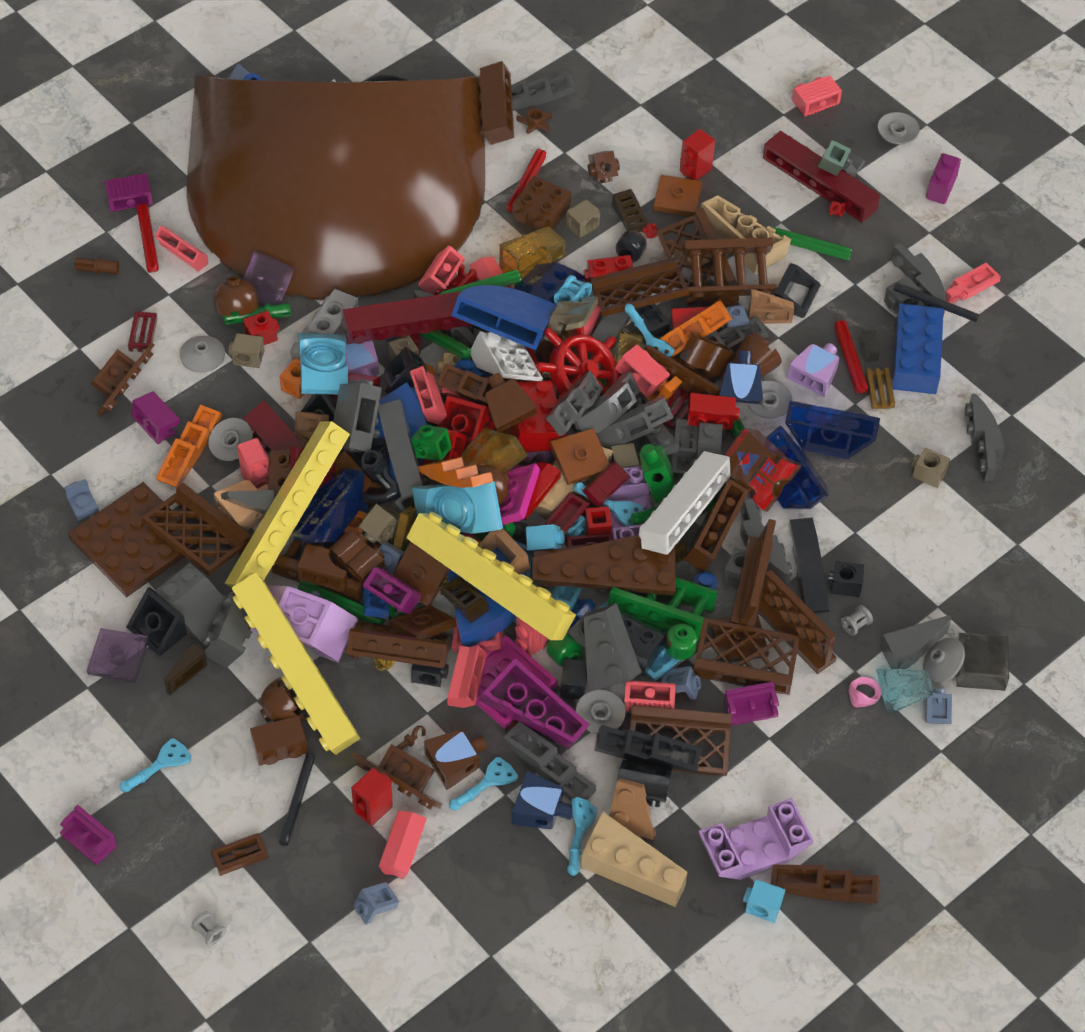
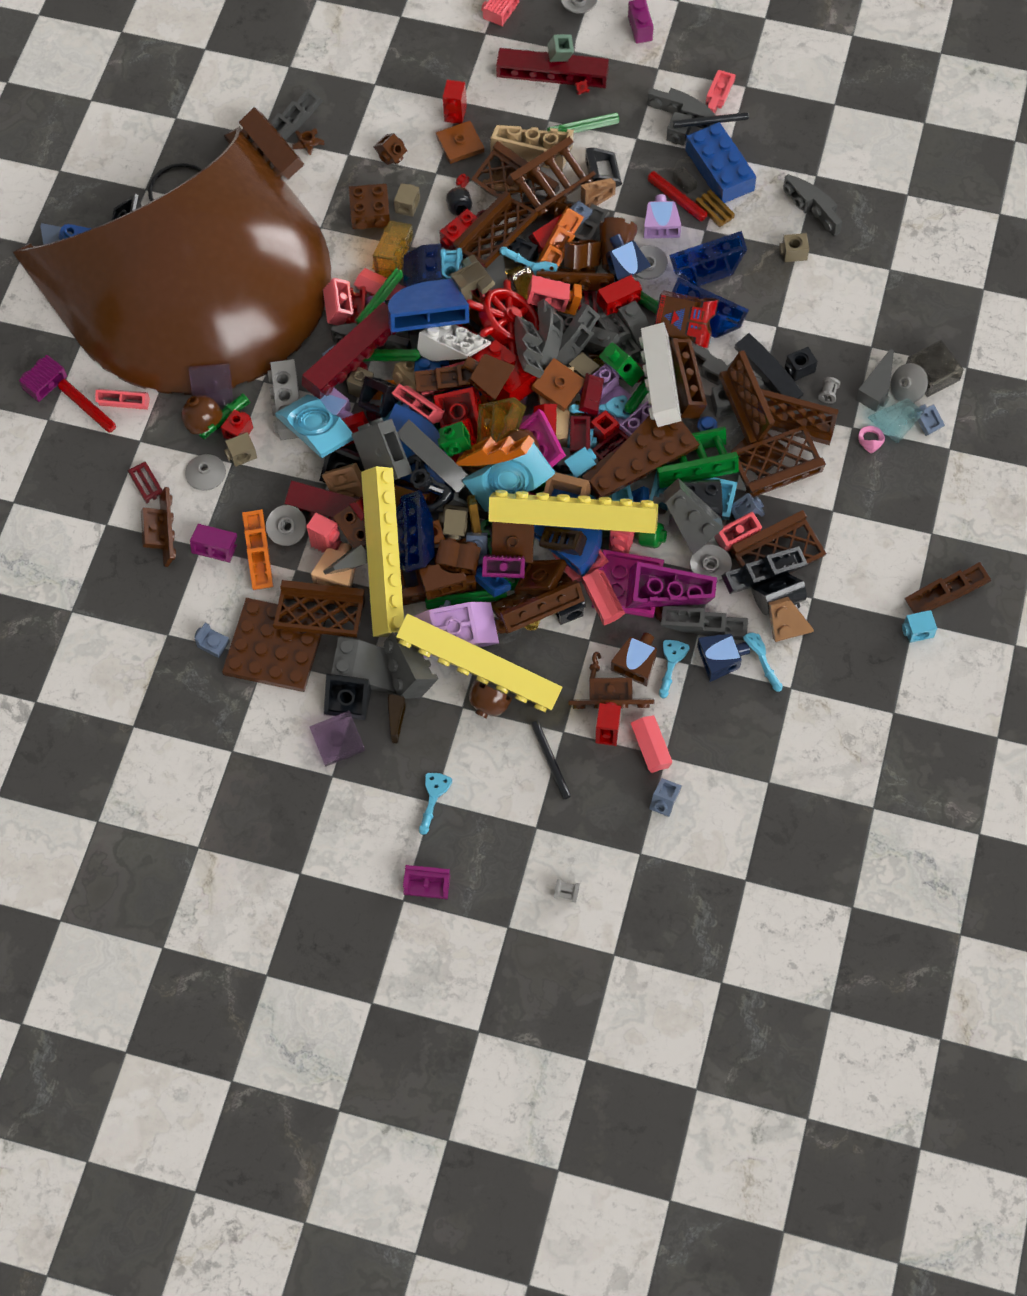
camera: 30 degrees left, 10 degrees up
reddish brown axle [74,257,119,275] -> none
reddish brown tile [210,833,268,876] -> none
reddish brown brick [250,715,308,766] -> none
orange brick [279,358,304,399] -> none
red axle [507,148,546,213] -> none
black brick [560,659,587,700] -> none
tan wedge [581,812,688,907] -> none
dark brown slope [612,189,648,232] -> none
green head [665,623,698,660] -> none
lavender slope [698,798,814,880] -> none
magenta hinge [723,682,779,726] -> none

